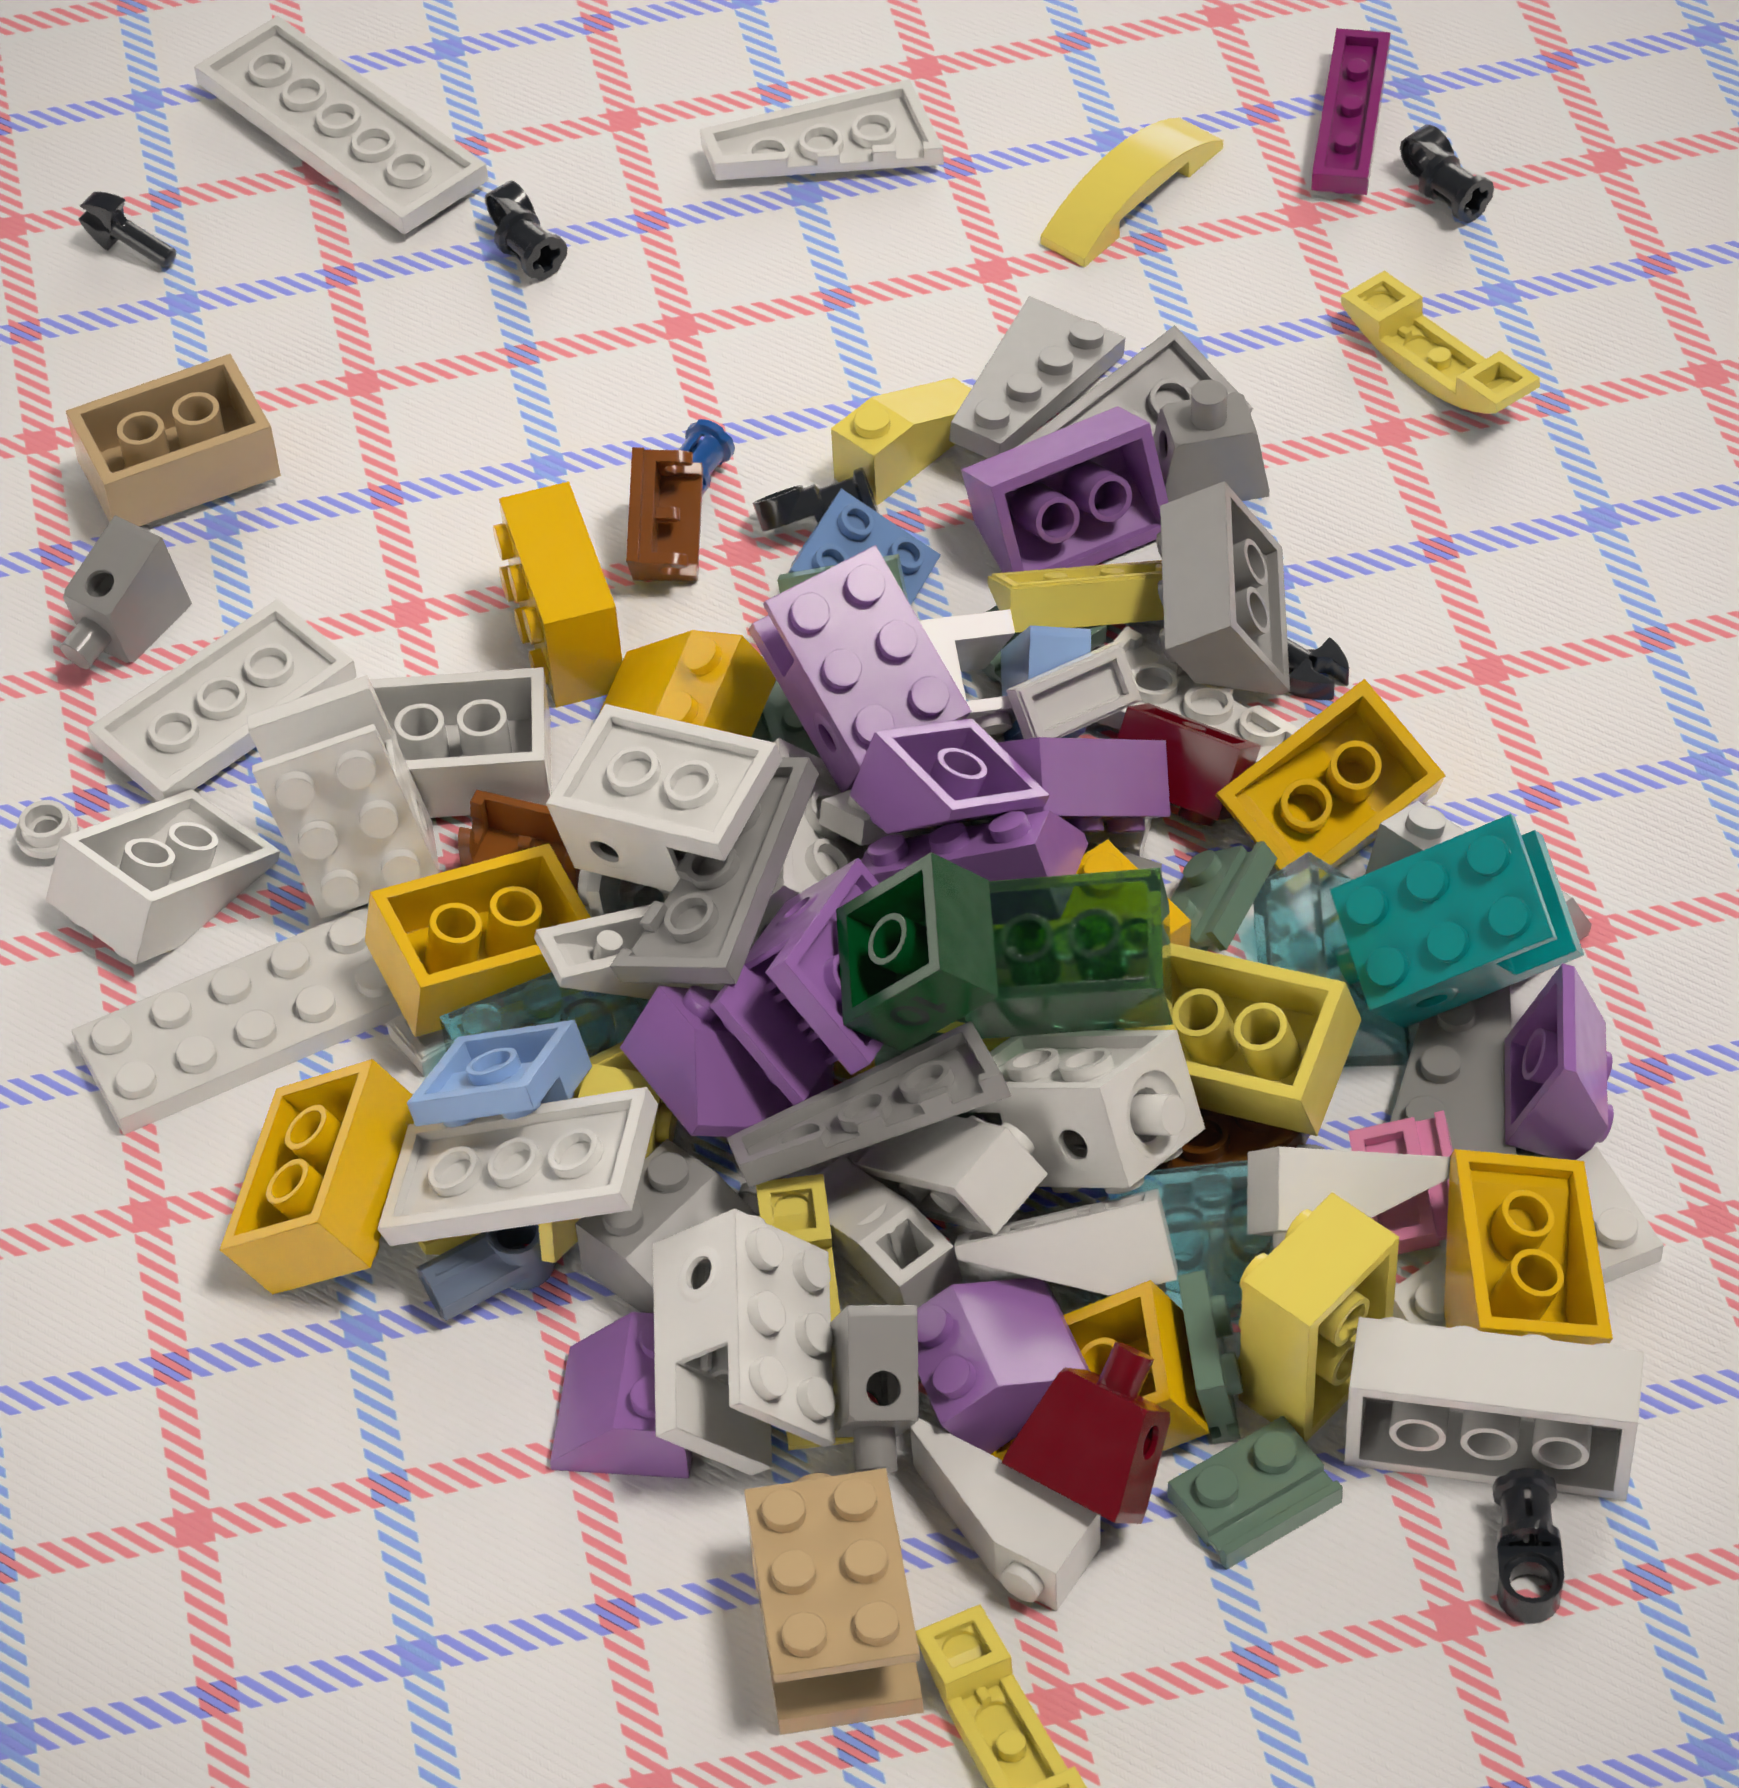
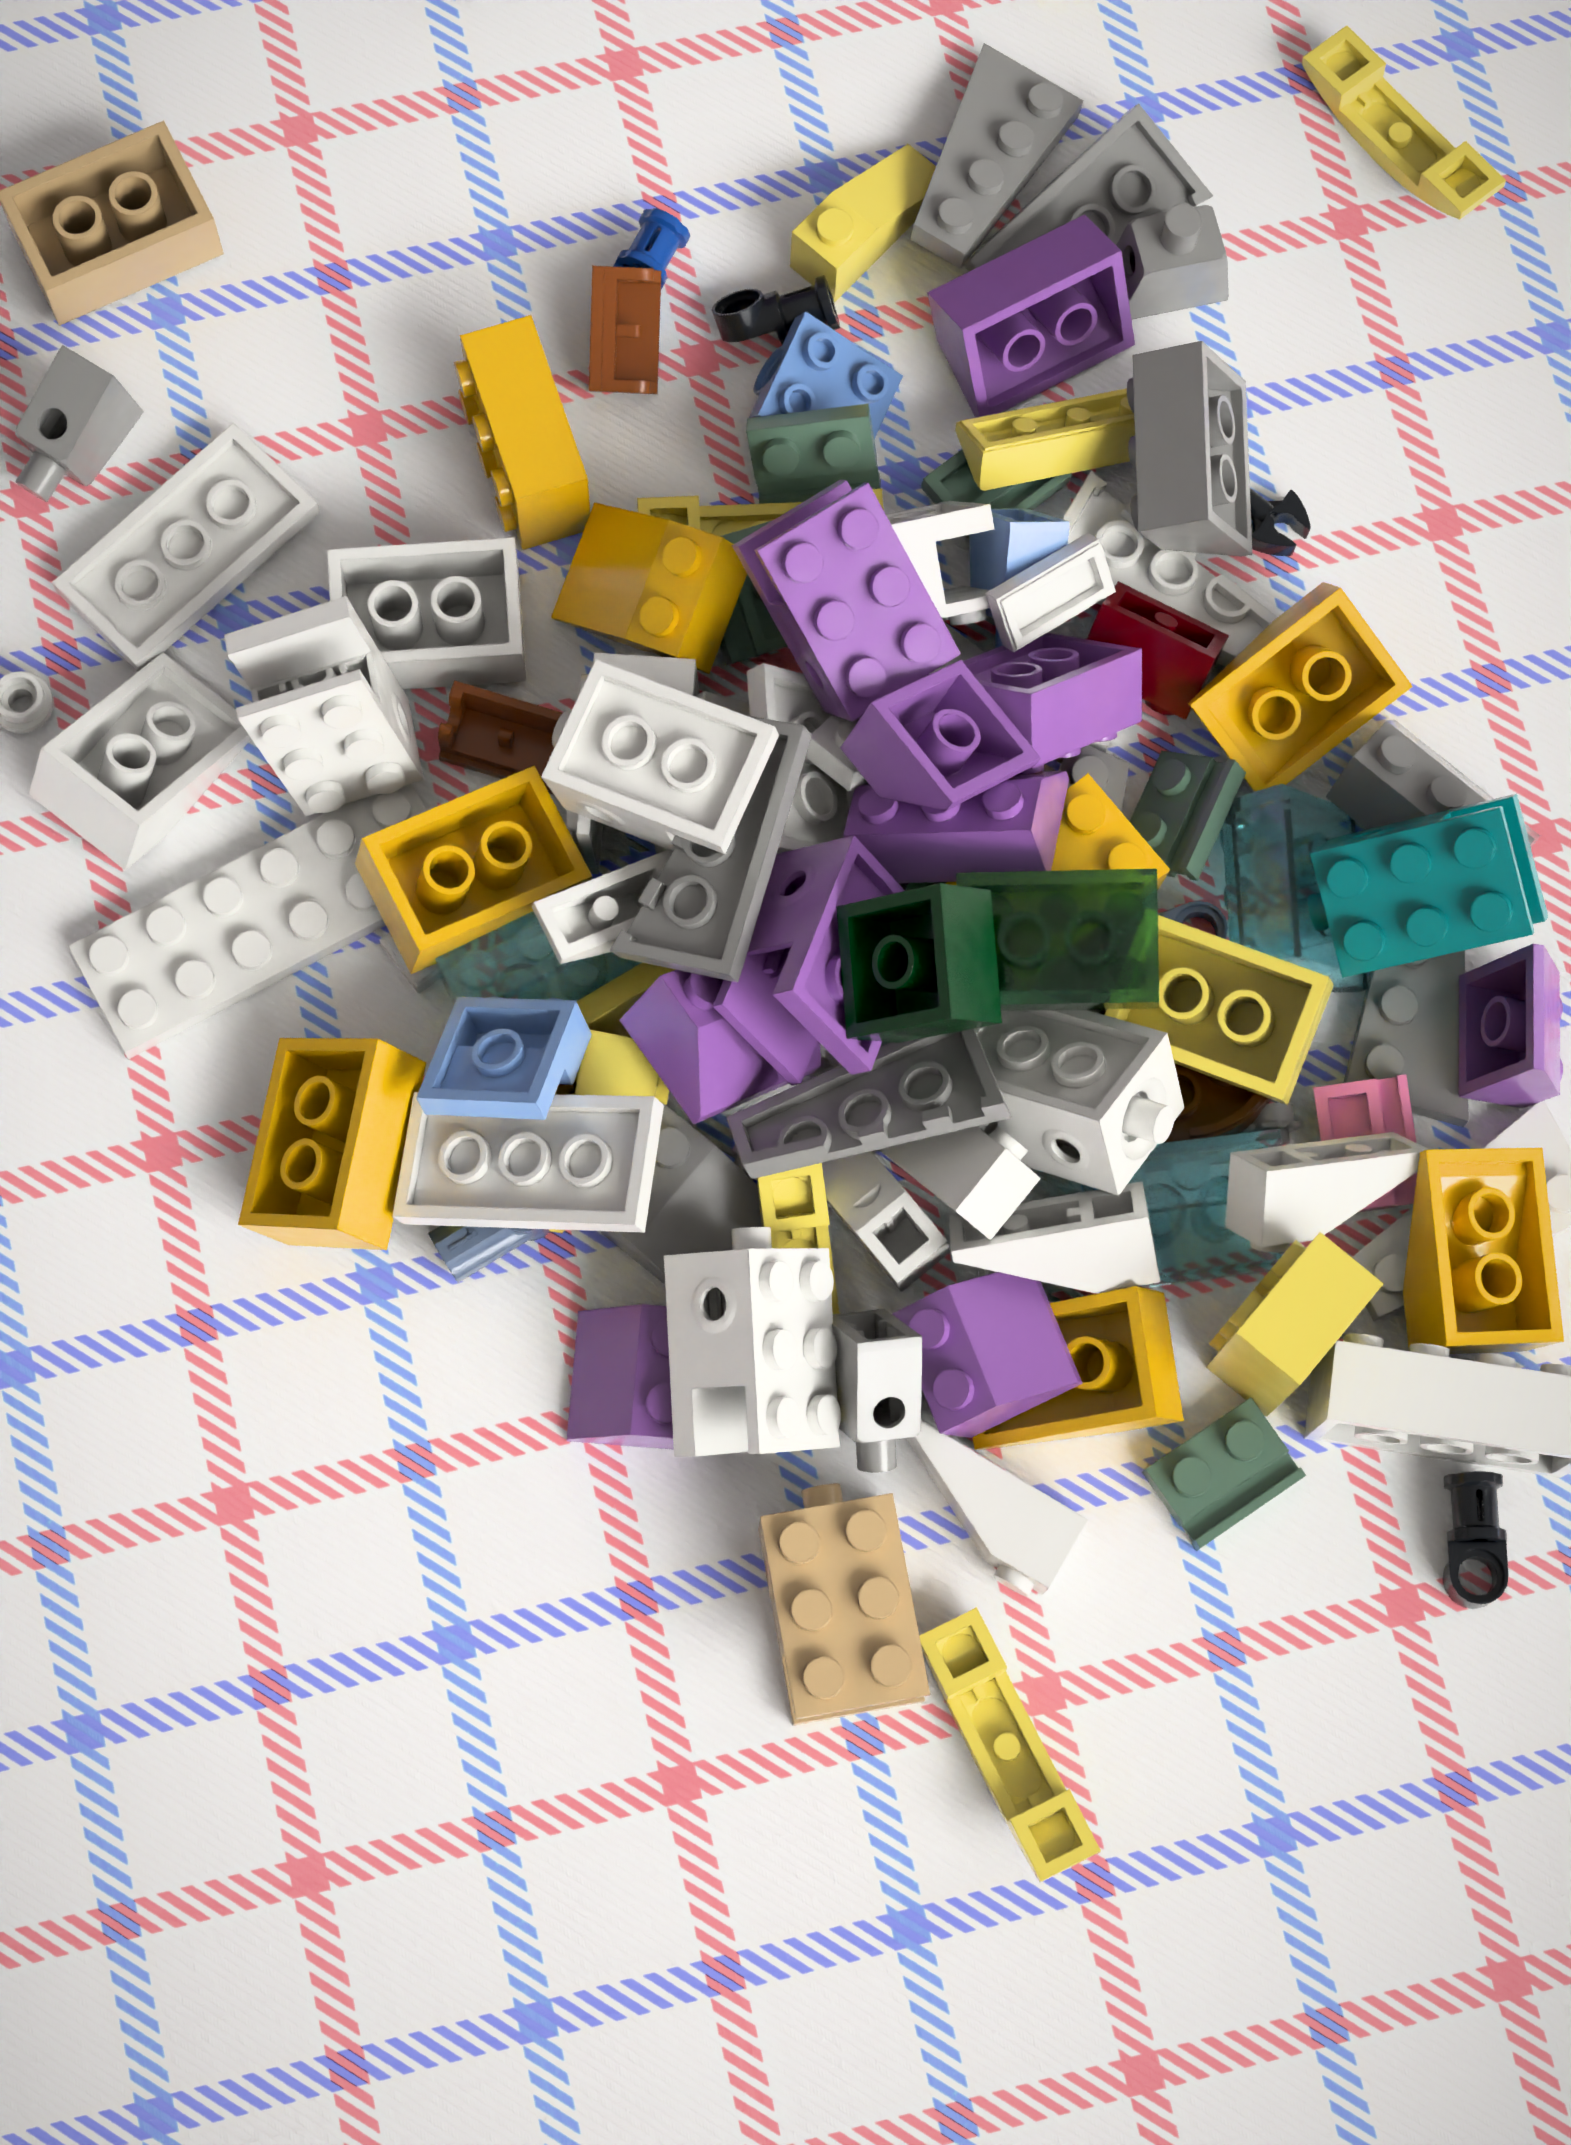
camera: 10 degrees left, 25 degrees up
dark red torso [1001,1342,1171,1524] -> none
sand green plate [1177,1270,1243,1444] -> none

